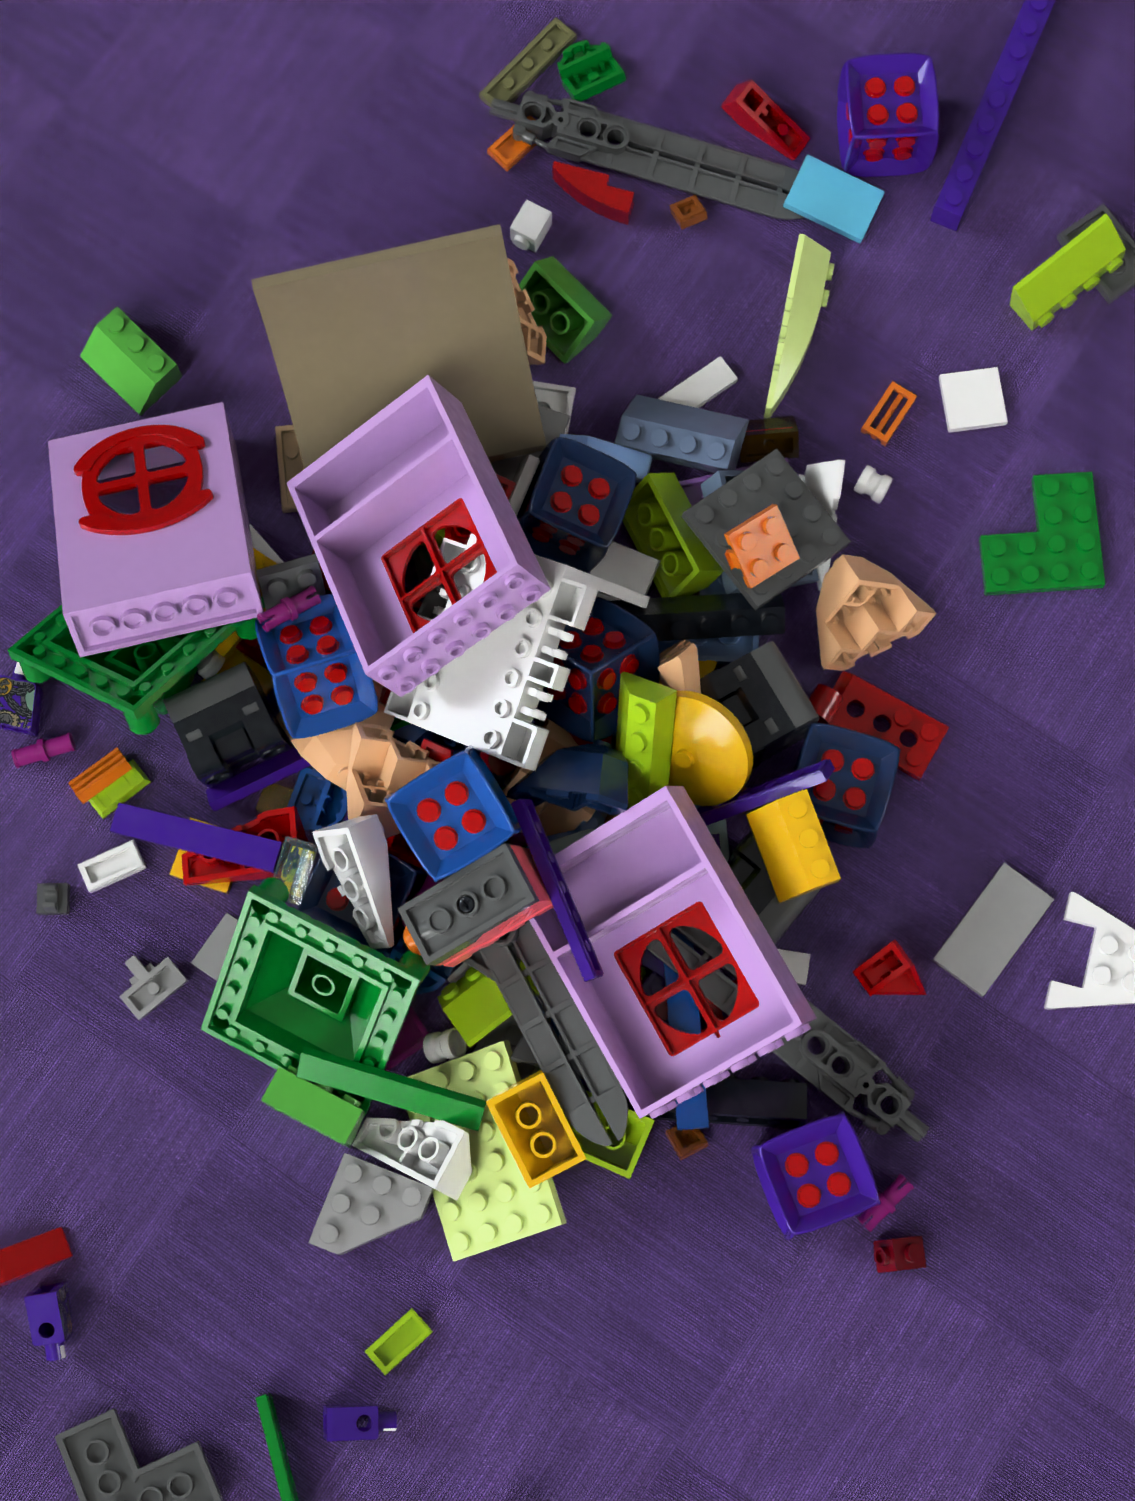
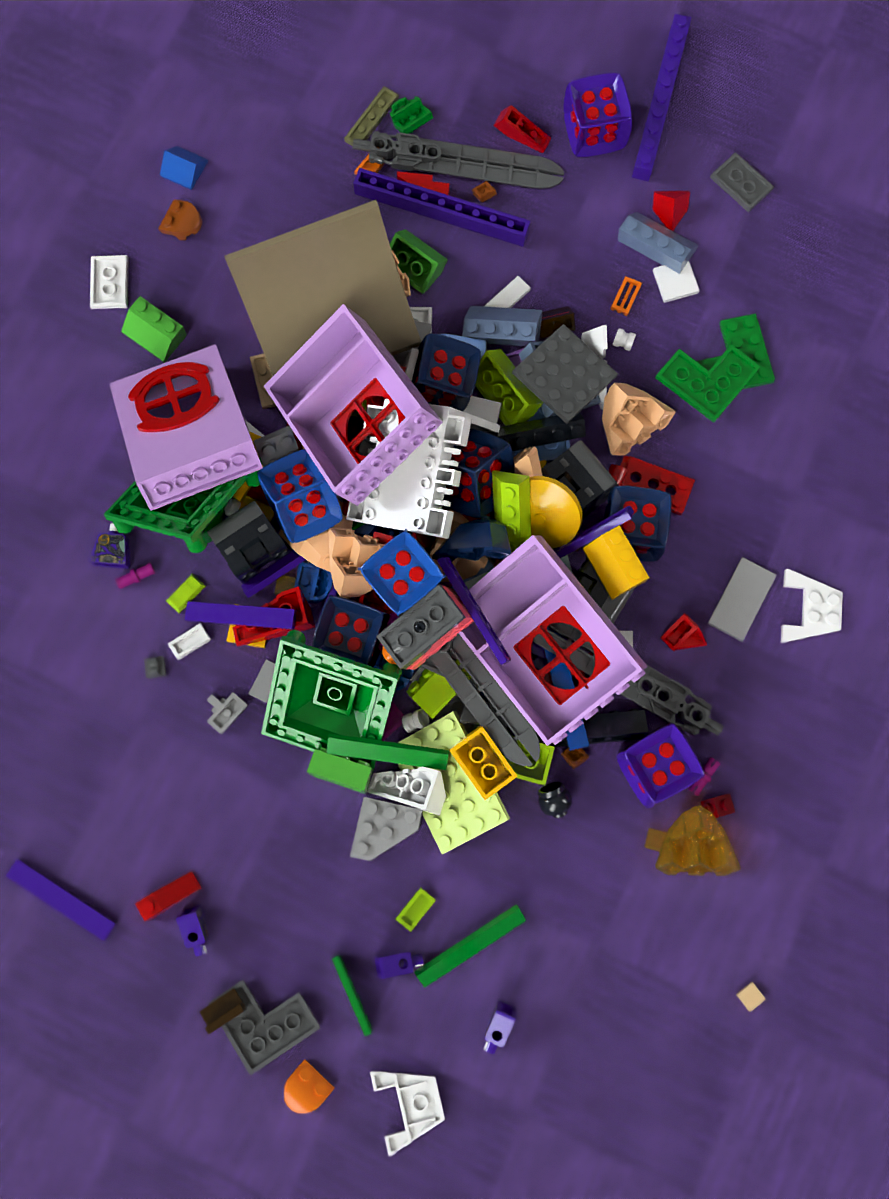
camera: 10 degrees left, 0 degrees up
orange tile [68,747,132,804] -> none
magenta pin [257,586,321,632] -> none
clear light blue tile [273,836,318,906] -> none
white wedge [312,814,394,949] -> none
white brick [510,199,552,252] -> none
orange piece [724,504,800,589] -> none
yellowish green wedge [764,234,835,419] -> none
medium azure tile [782,154,885,244] -> none
lime slope [1010,213,1126,331] -> none
none -> white tile [90,255,129,309]
none -> dark orange slope [158,199,203,240]
none -> blue slope [160,146,208,190]
none -> dark brown panel [199,988,247,1035]
none -> dark purple brick [353,168,530,247]
none -> green tile [414,904,526,988]
none -> black piece [538,781,572,818]
none -> sand blue slope [618,212,699,274]
none -> clear yellow tile [644,828,669,853]
none -> red slope [652,191,690,231]
none -> green plate [655,344,761,423]
none -> clear yellow brick [655,805,741,876]

